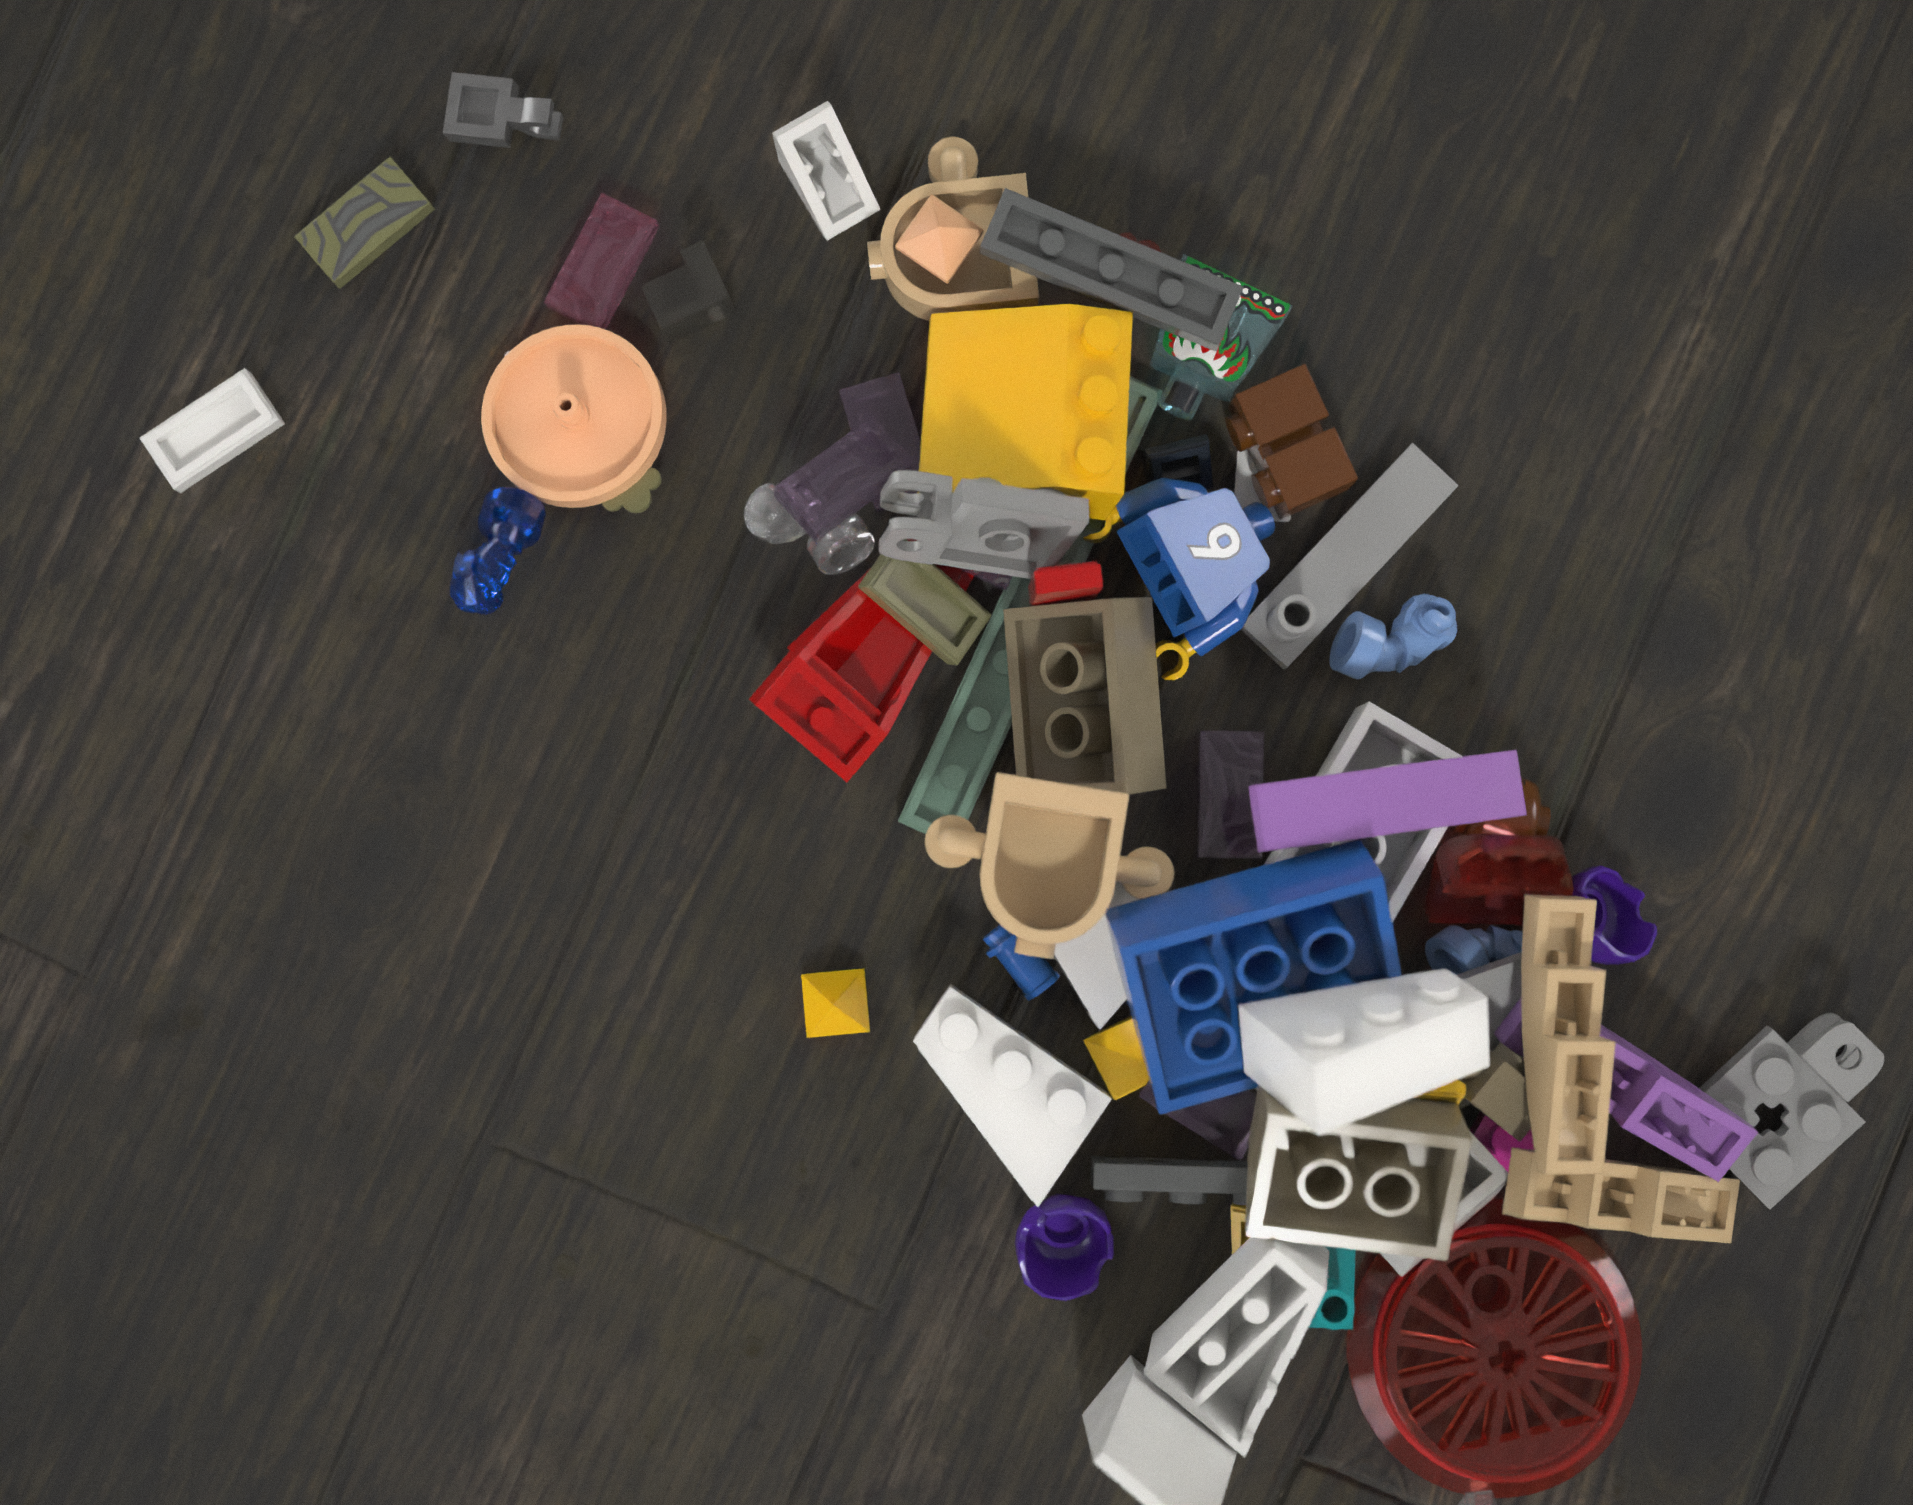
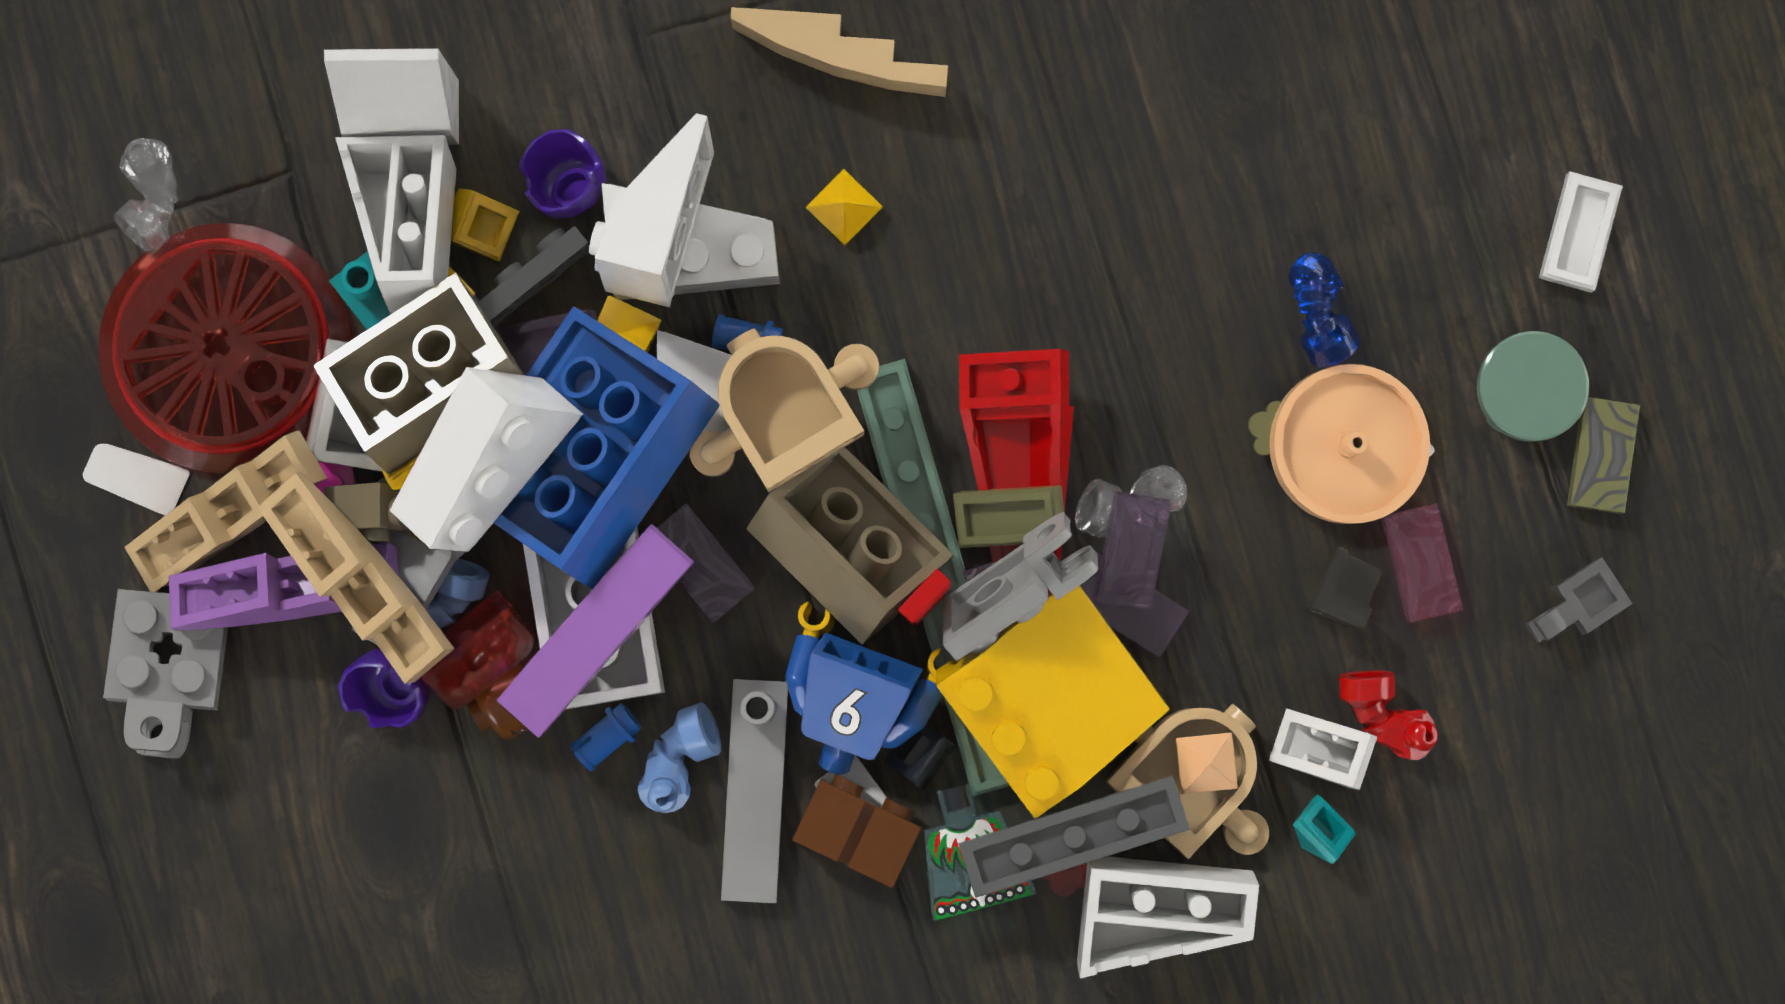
camera: 135 degrees right, 0 degrees up
none -> white sticker [83,444,190,516]
none -> yellow slope [451,189,520,262]
none -> blue pin [569,703,642,772]
none -> white slope [589,113,714,307]
none -> tan slope [731,7,948,97]
none -> white wedge [1077,856,1259,978]
none -> teal slope [1293,794,1356,864]
none -> red arm [1339,670,1438,760]
none -> sand green tile [1477,331,1589,442]

